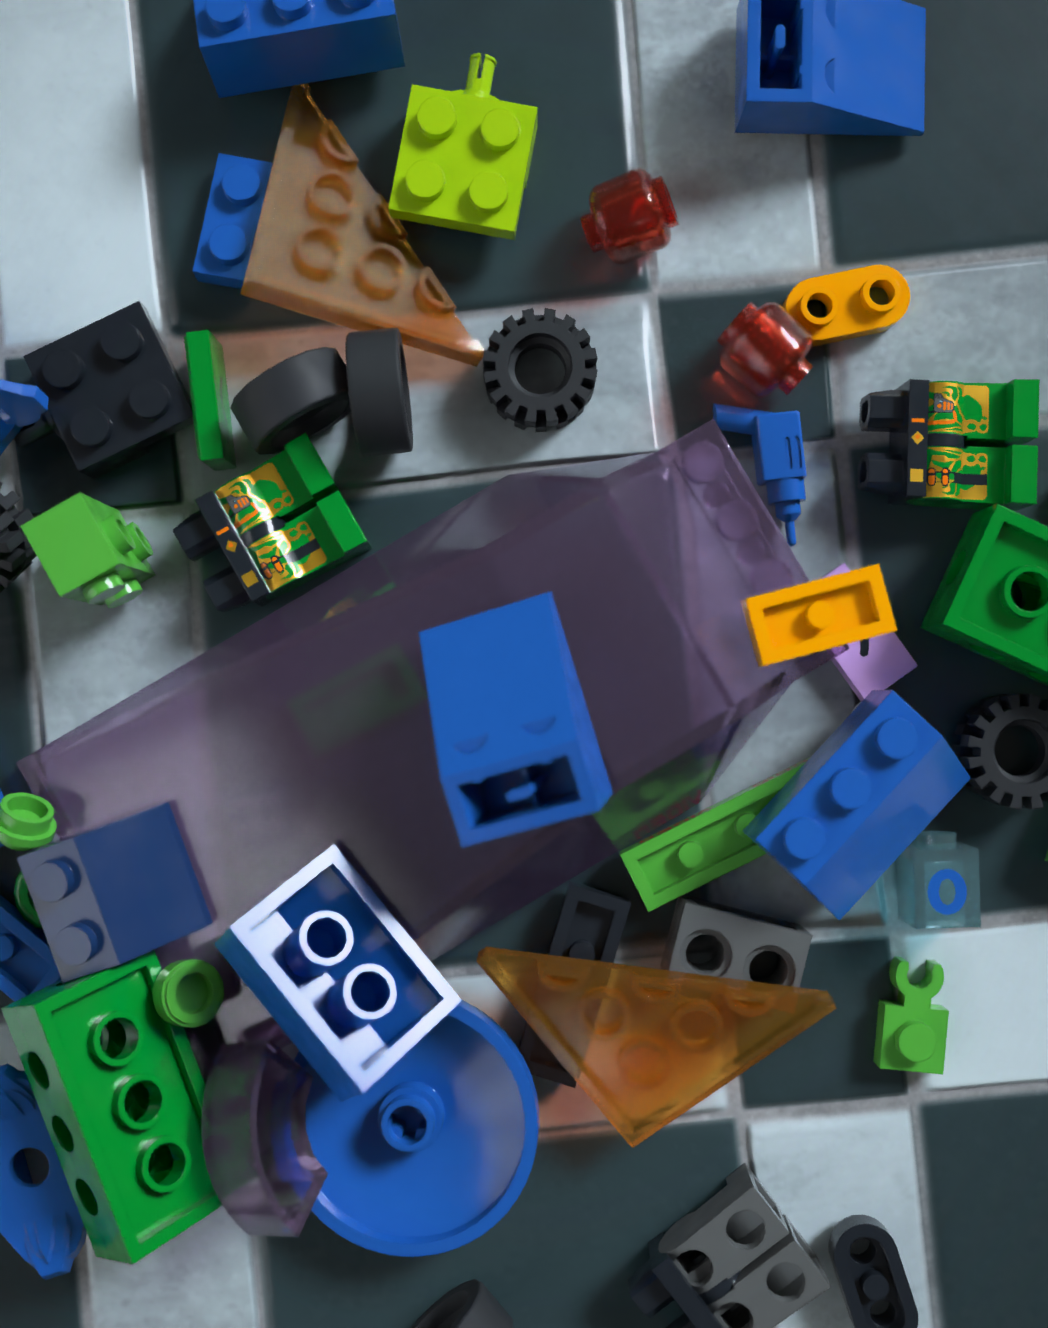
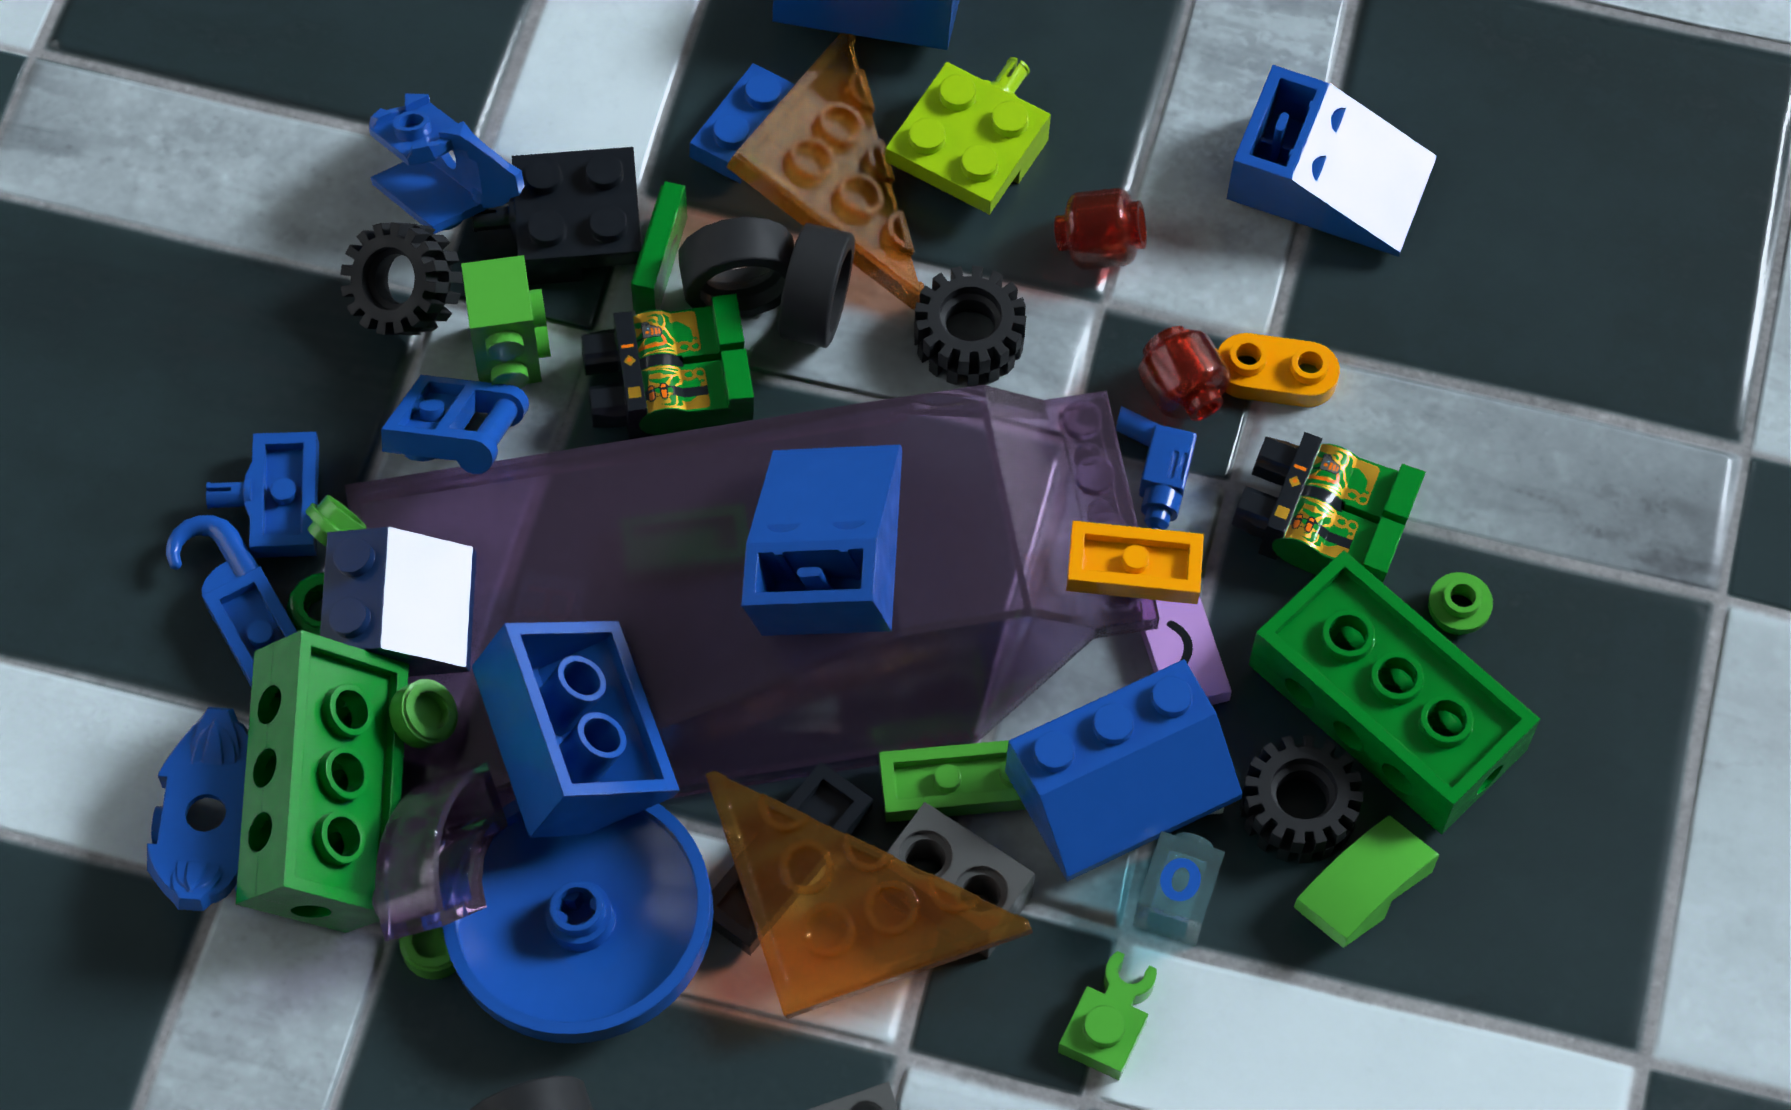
camera: 15 degrees right, 25 degrees down
none -> blue plate [381,374,529,474]

